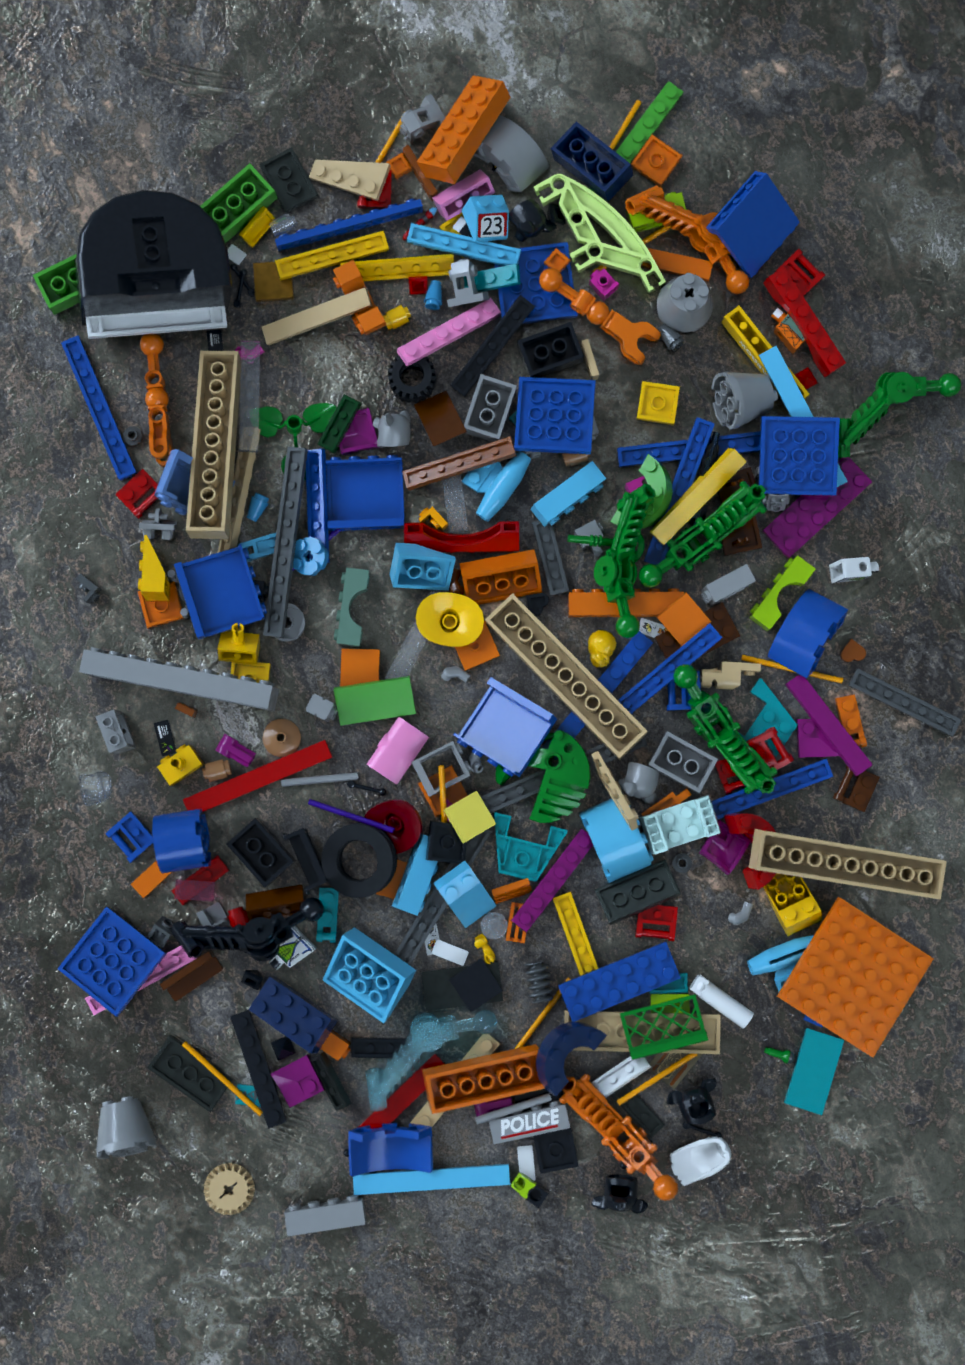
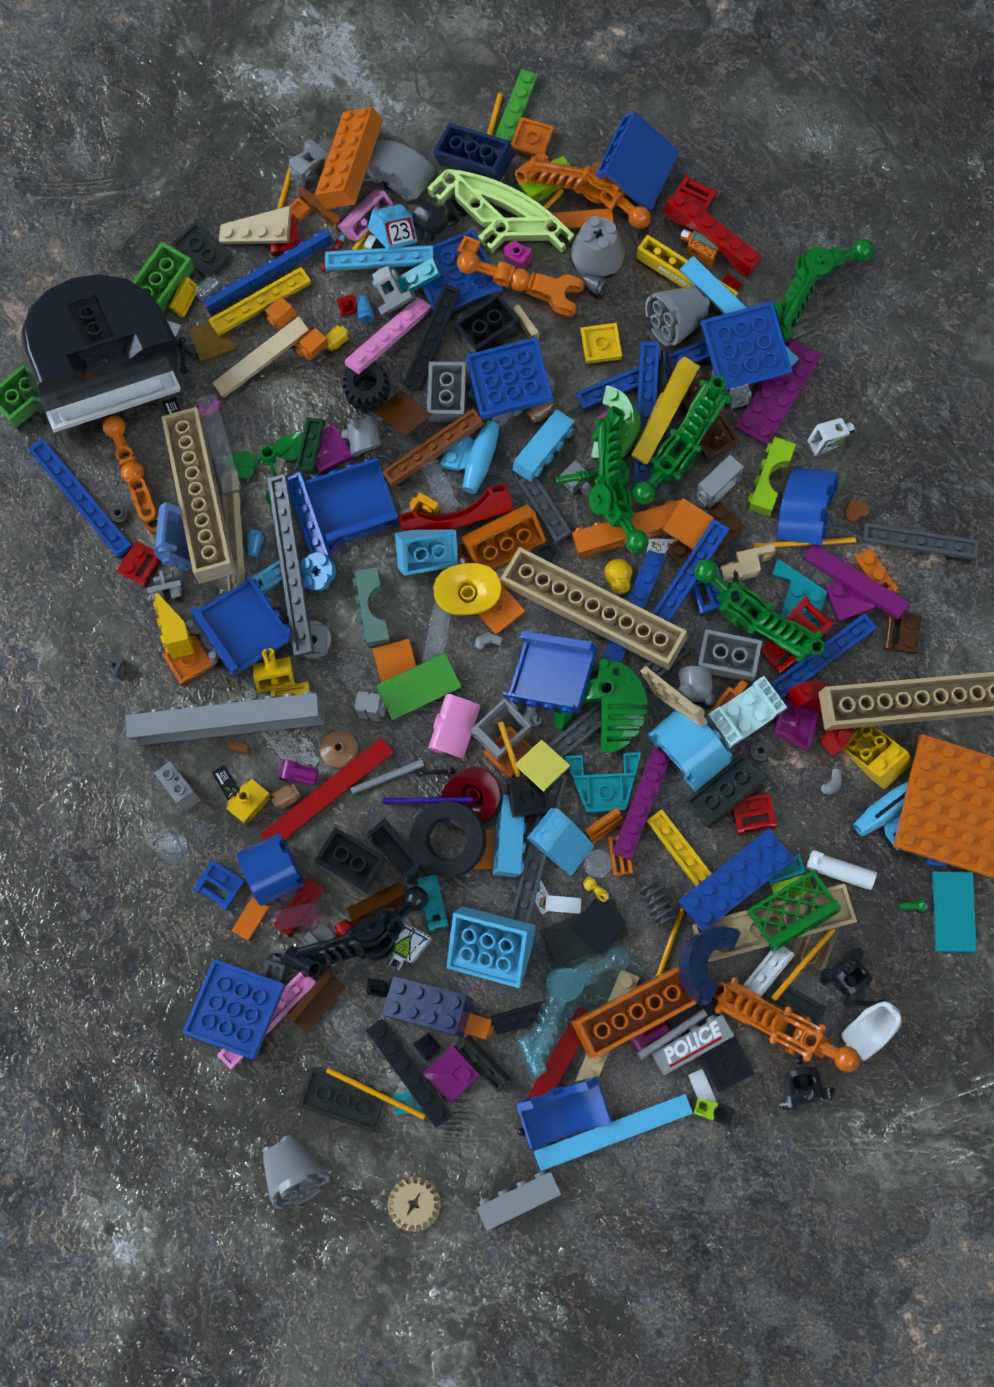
camera: 10 degrees left, 10 degrees down
yellow plate [340,254,454,282] -> none

